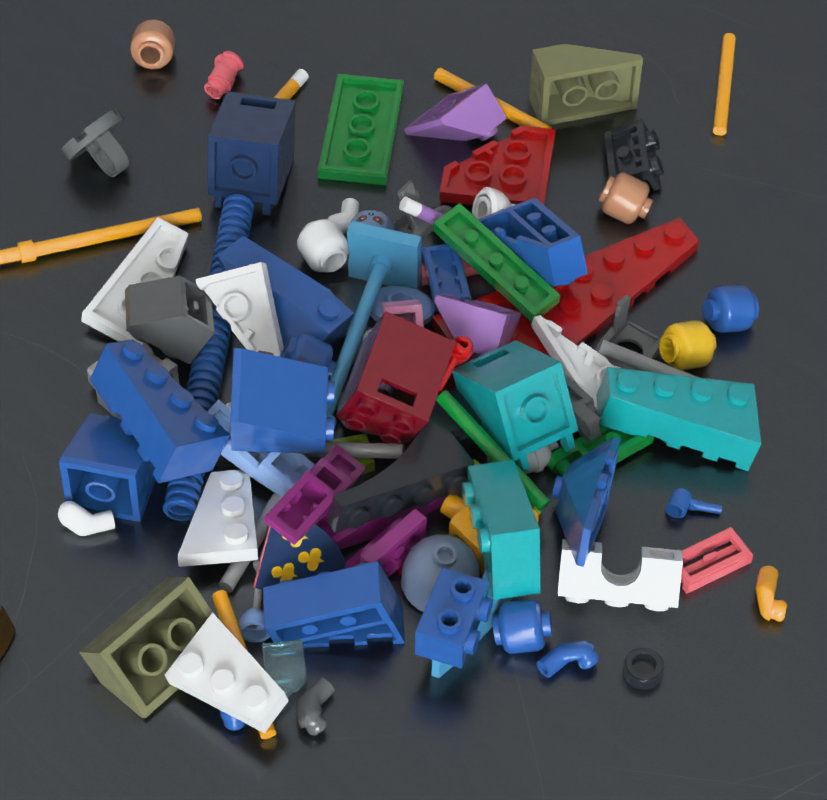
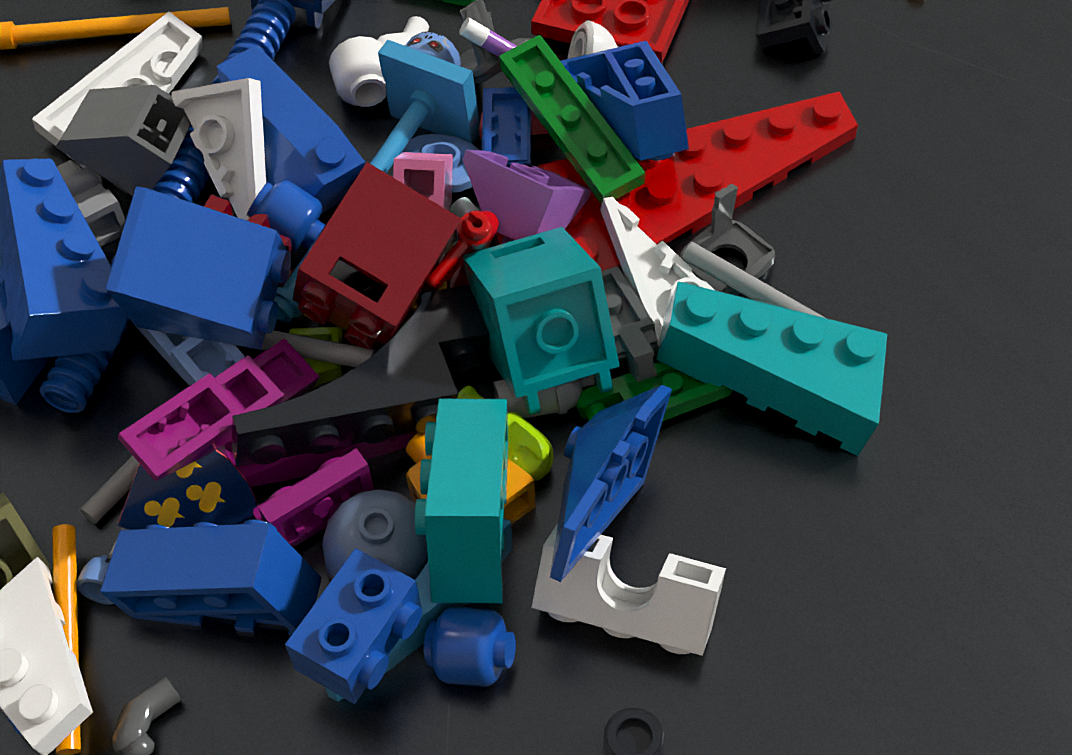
camera: 15 degrees right, 5 degrees up
white wing [178,470,258,567] -> none
clear light blue tile [262,640,307,698] -> none
green bar [436,390,551,511] -> none
blue arm [537,640,599,678] -> none
nougat head [598,172,653,224] -> none
yellow head [659,320,716,370] -> none
blue hand [665,488,722,518] -> none
coral tile [681,527,753,594] -> none
blue head [702,284,759,333] -> none
light orange arm [755,566,787,622] -> none

